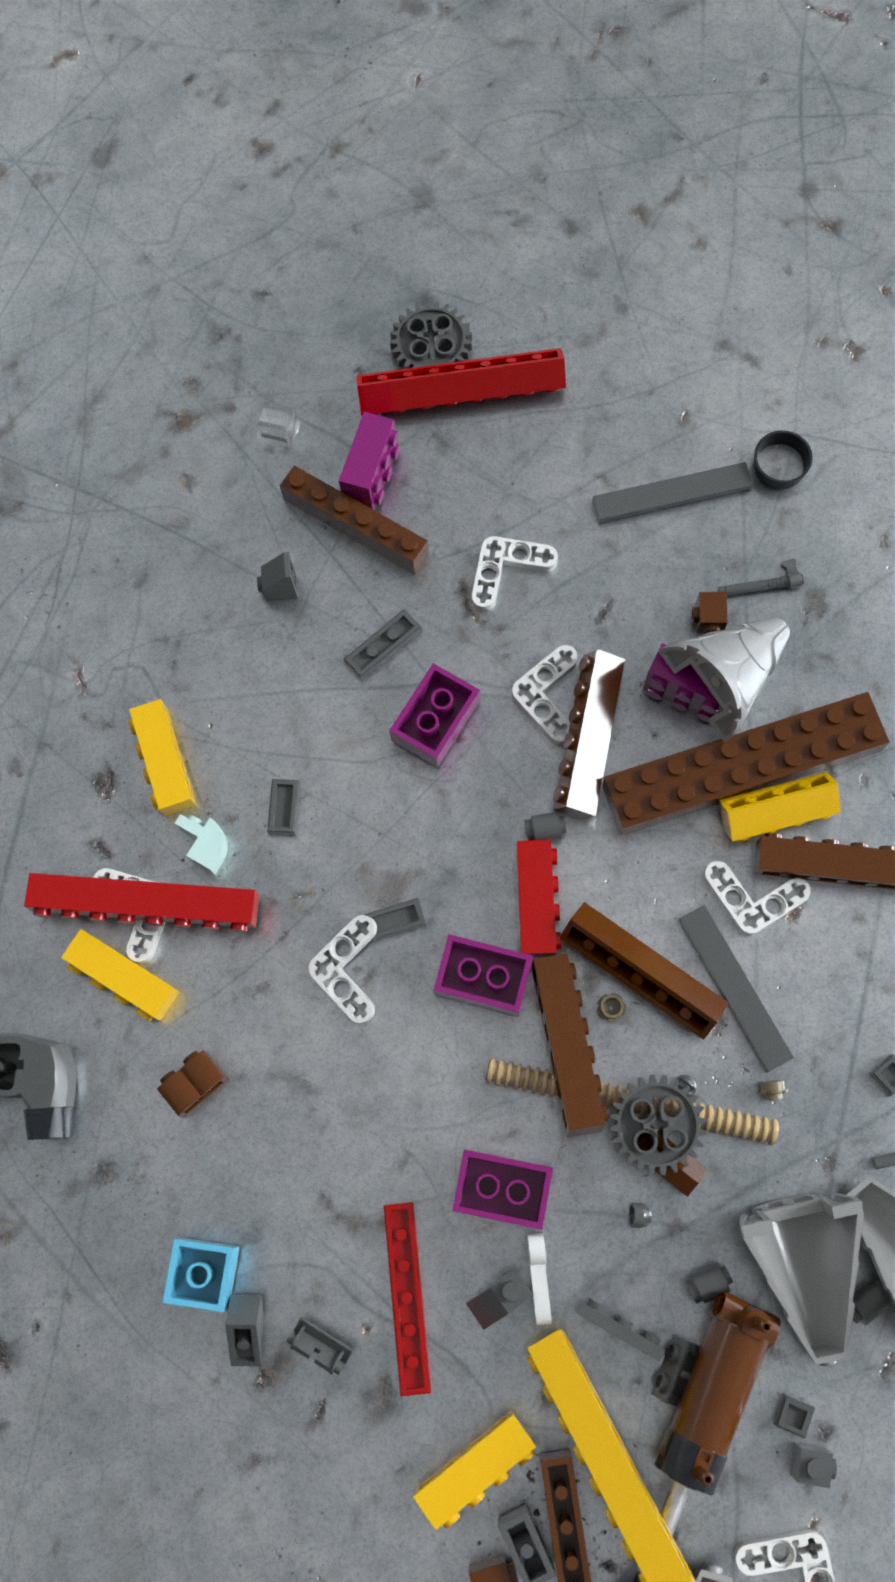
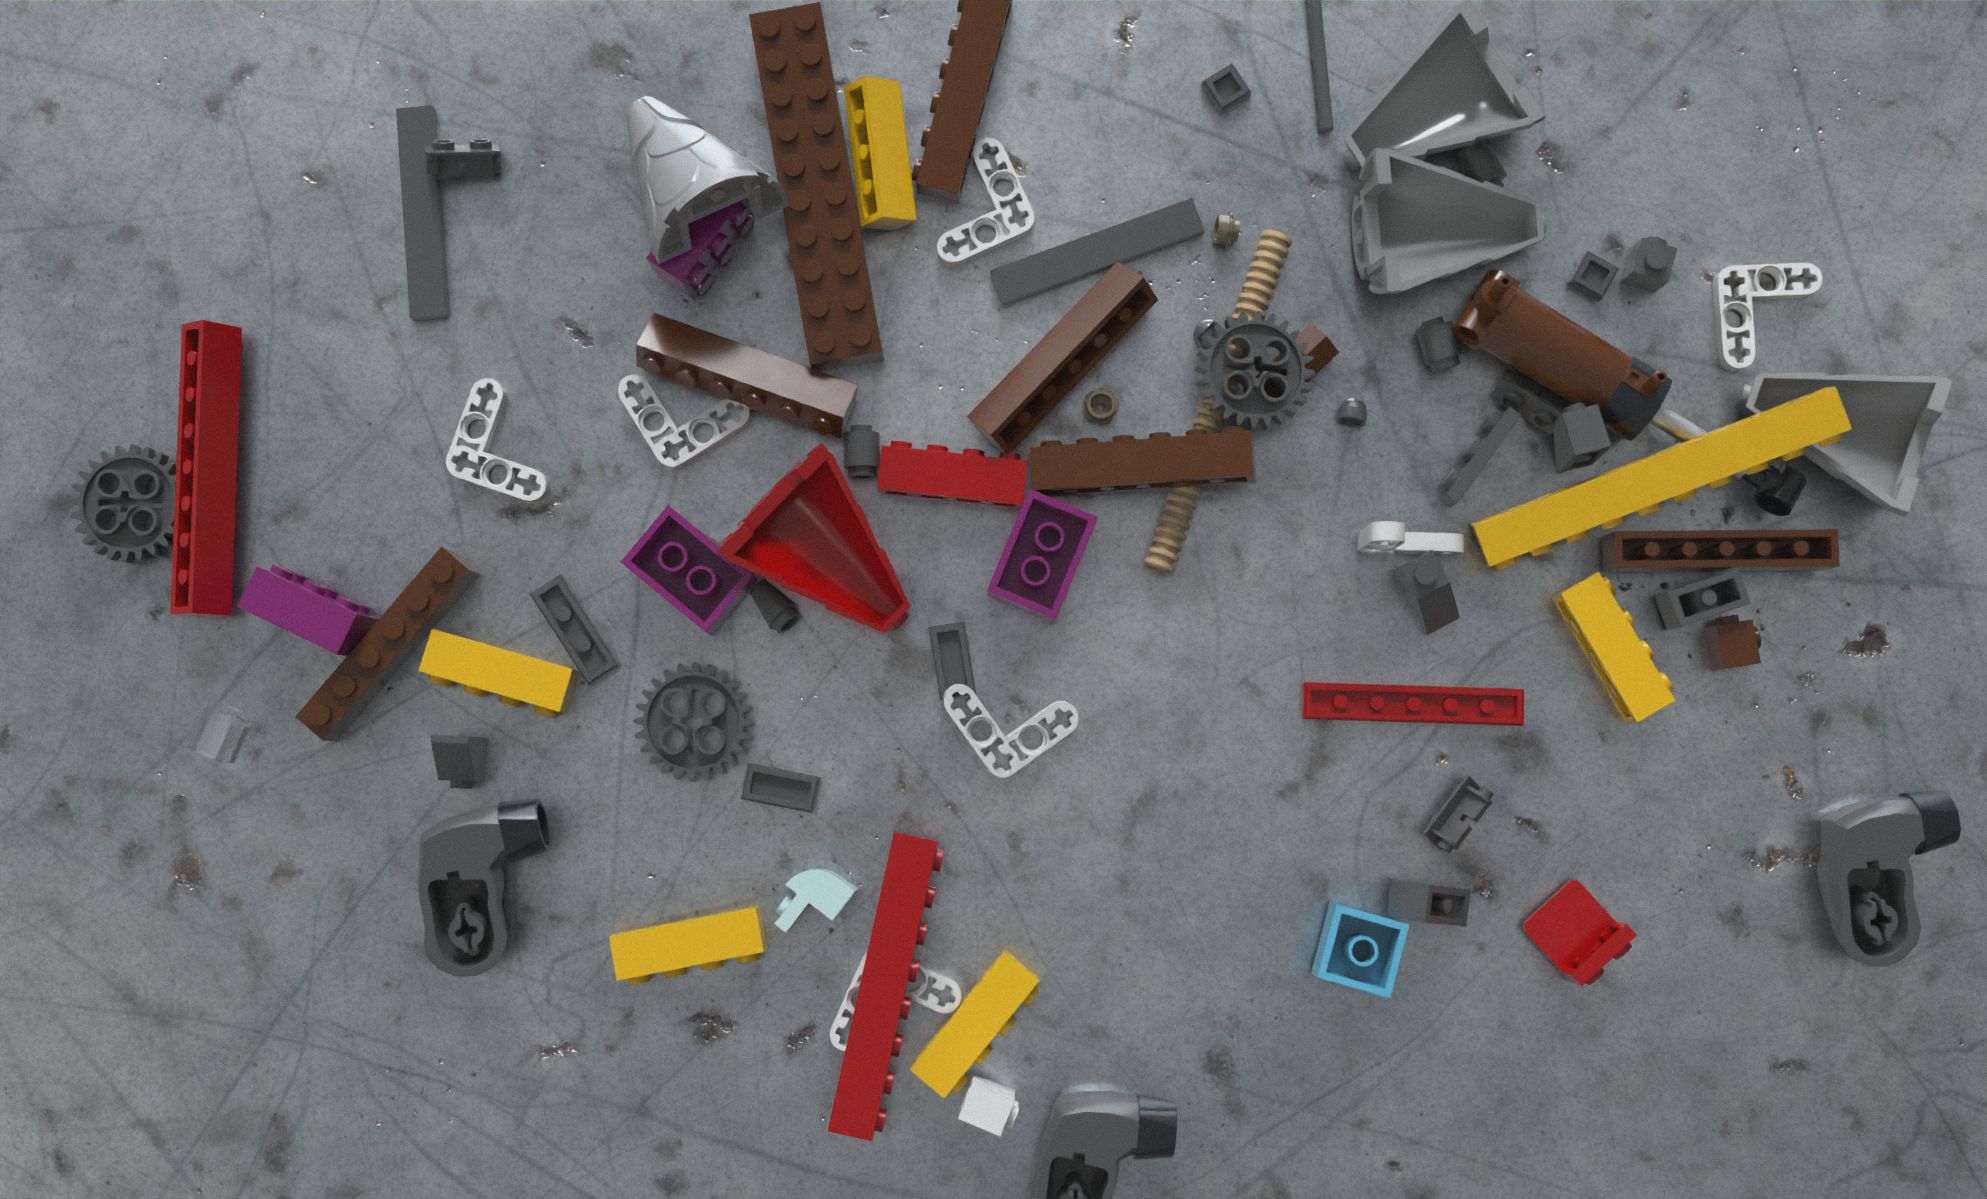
camera: 85 degrees left, 10 degrees up
reddish brown brick [157,1050,228,1118] -> none
magenta brick [452,1150,553,1230] -> none
reddish brown brick [691,592,728,634] -> none
dark grey piece [717,559,804,596] -> none
black tyre [754,430,813,489] -> none
none -> dark grey piece [417,799,551,977]
none -> yellow brick [419,629,580,718]
none -> dark grey hinge [425,139,501,178]
none -> dark grey gear [633,662,755,782]
none -> red cone [717,443,910,633]
none -> dark grey cone [749,579,801,634]
none -> white brick [958,1072,1019,1137]
none -> red bracket [1522,880,1637,986]
none -> dark grey slope [1553,403,1611,474]

